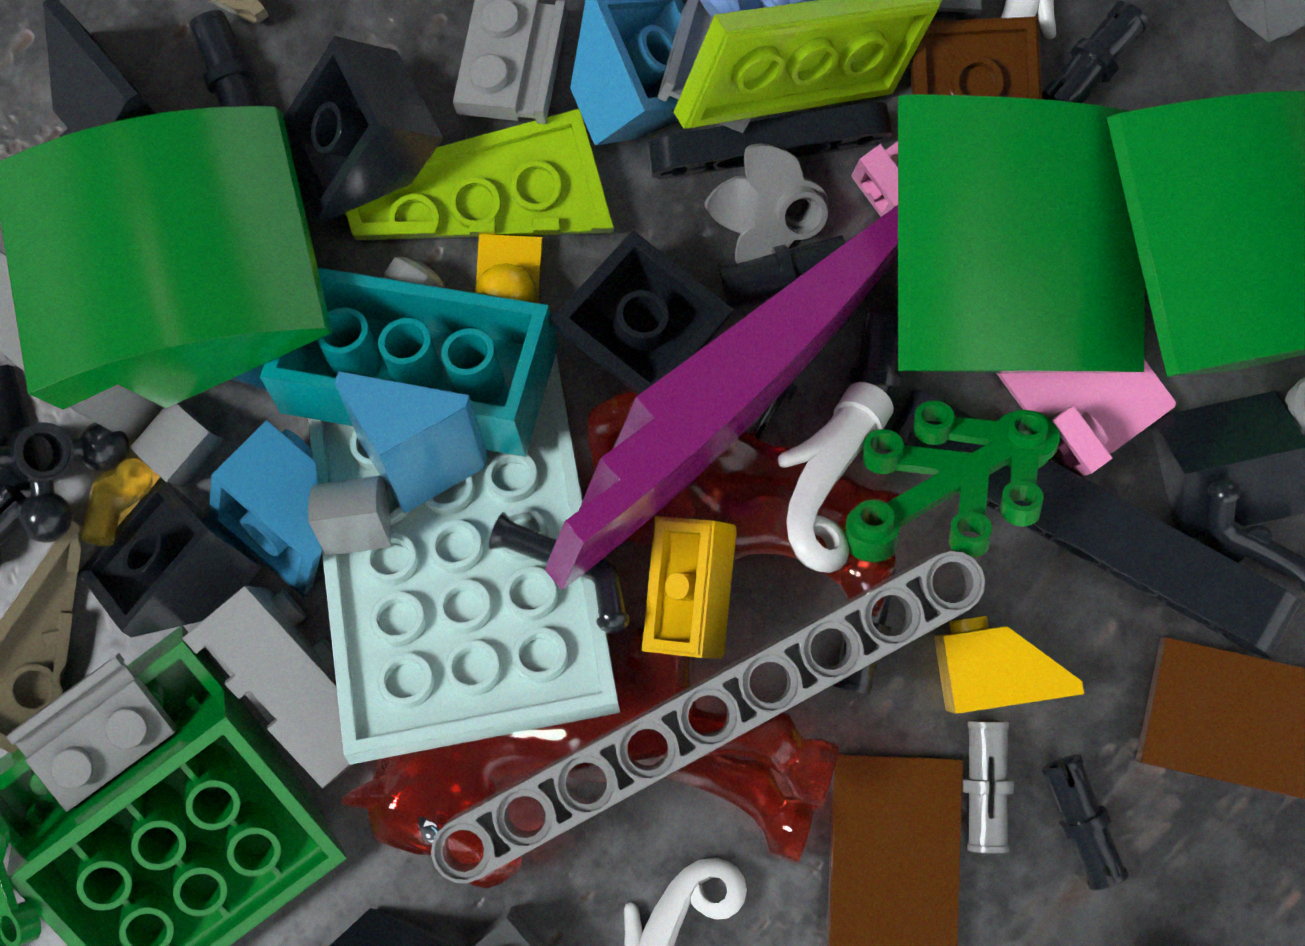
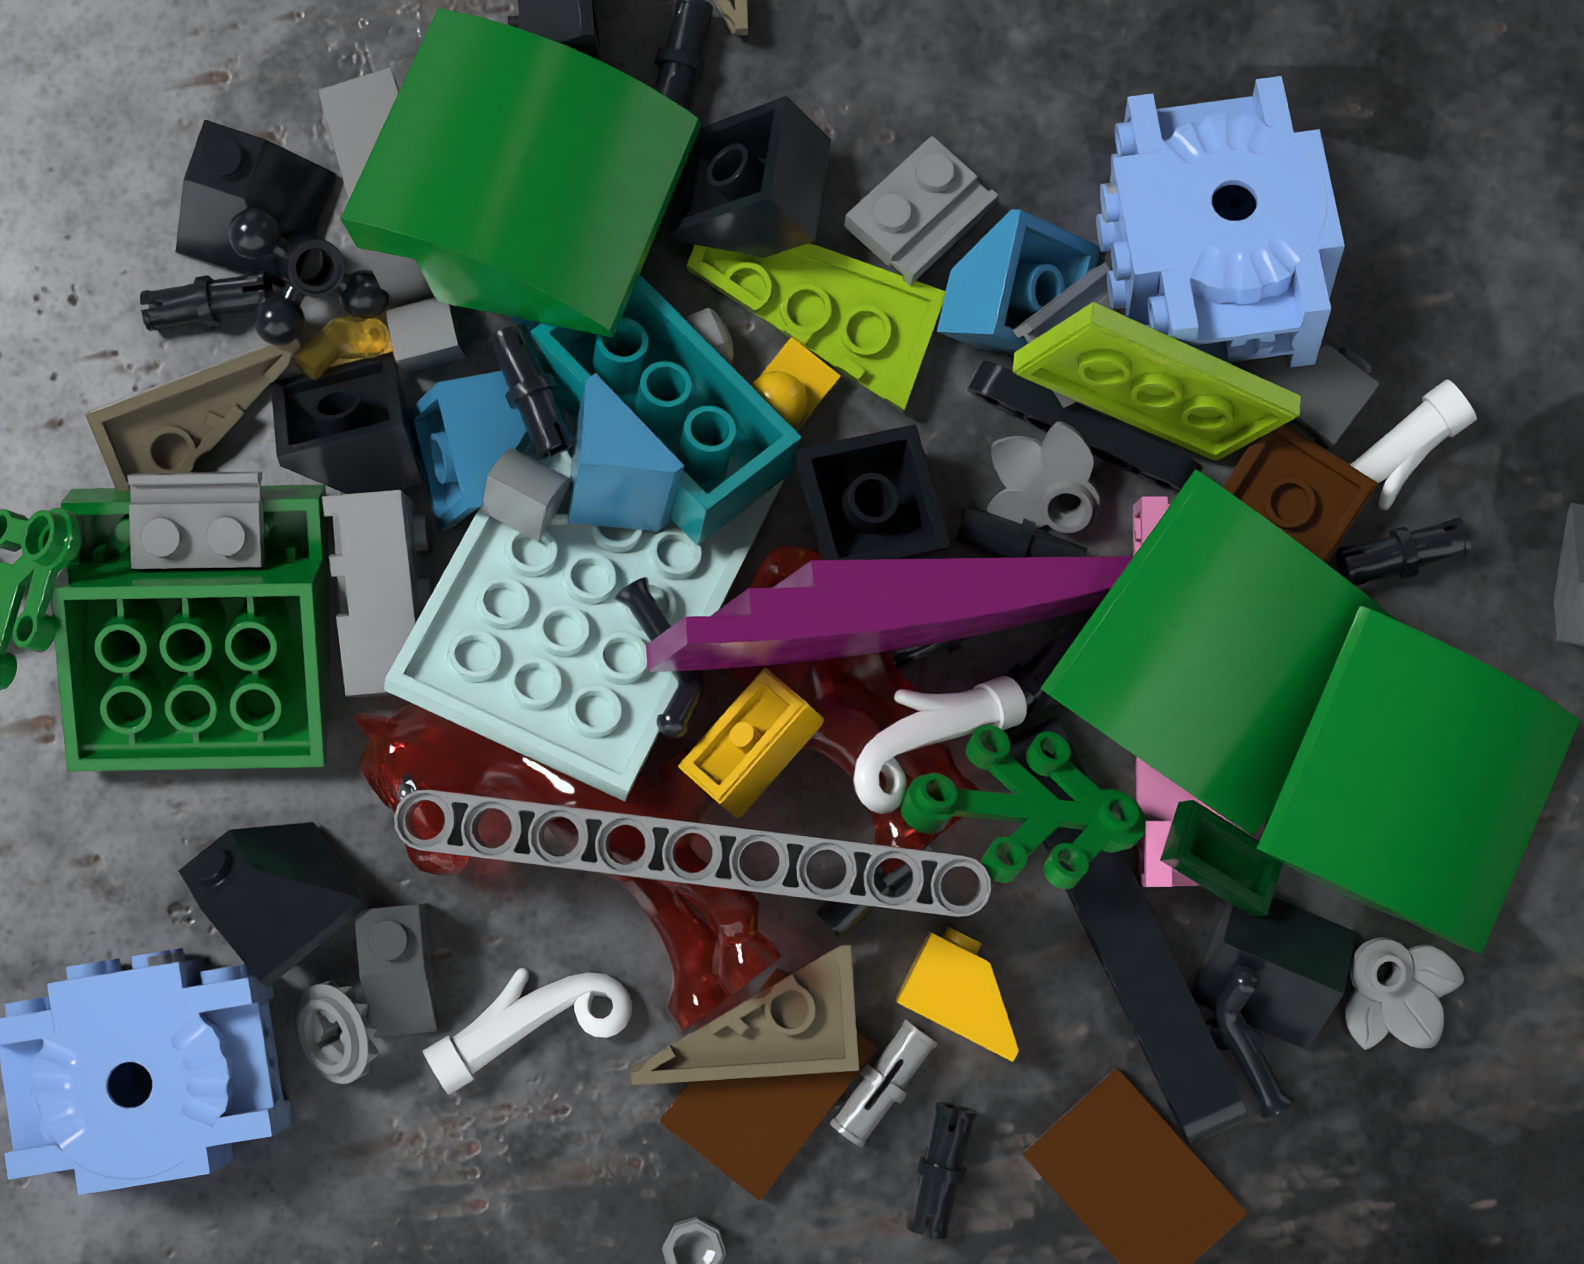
camera: 40 degrees right, 0 degrees up
none -> black pin [487,324,576,459]
none -> dark tan wing [631,944,859,1085]
none -> dark green tile [1160,800,1283,917]

